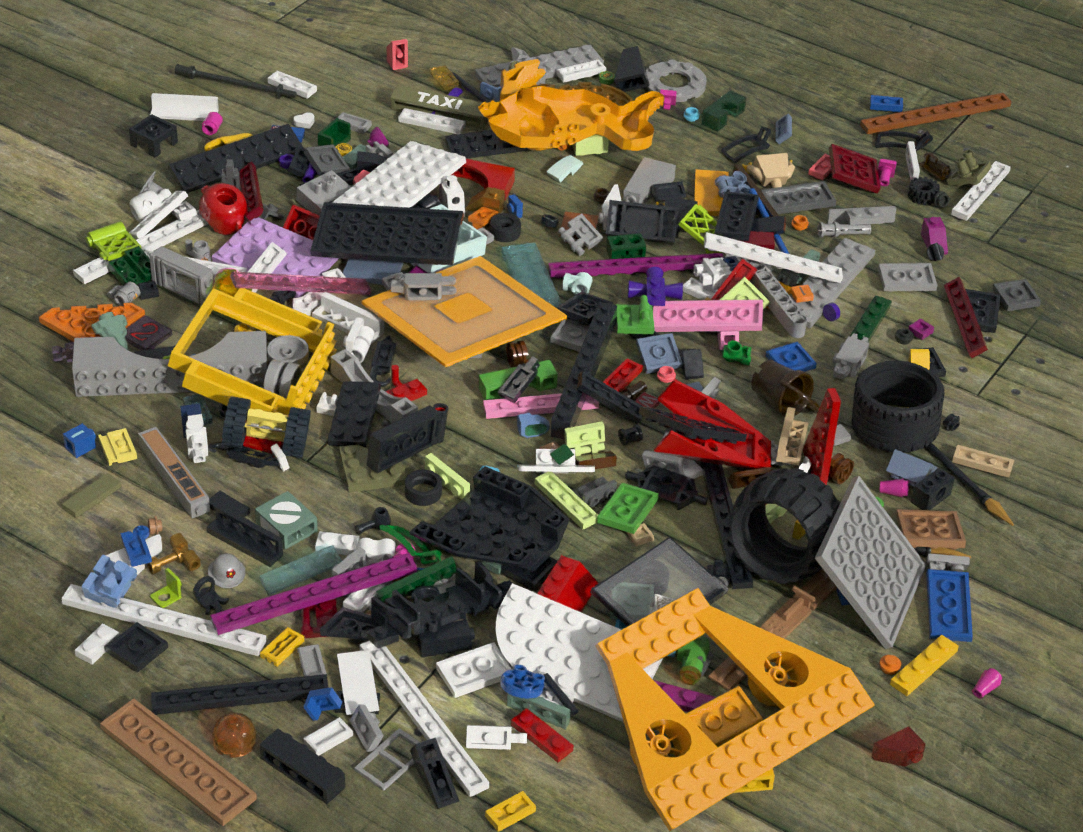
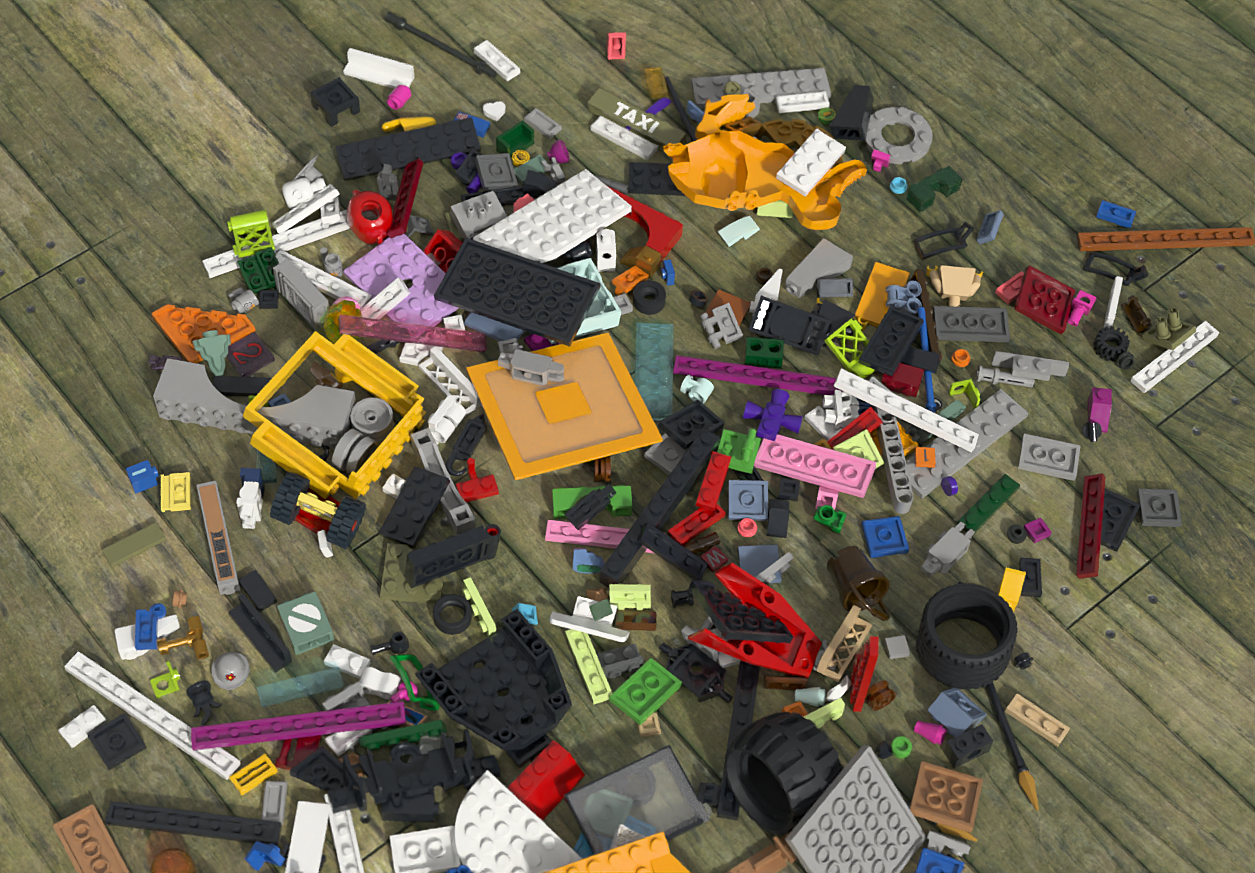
camera: 15 degrees right, 15 degrees up
medium blue hips [81,555,137,608] -> none
black plate [208,442,279,468] -> none
light grey slope [511,47,529,61] -> none
none -> dark brown plate [310,362,343,389]
none -> red plate [696,451,732,511]
none -> white plate [776,129,846,197]
none -> black plate [778,478,800,501]
none -> lime bracket [948,379,980,409]

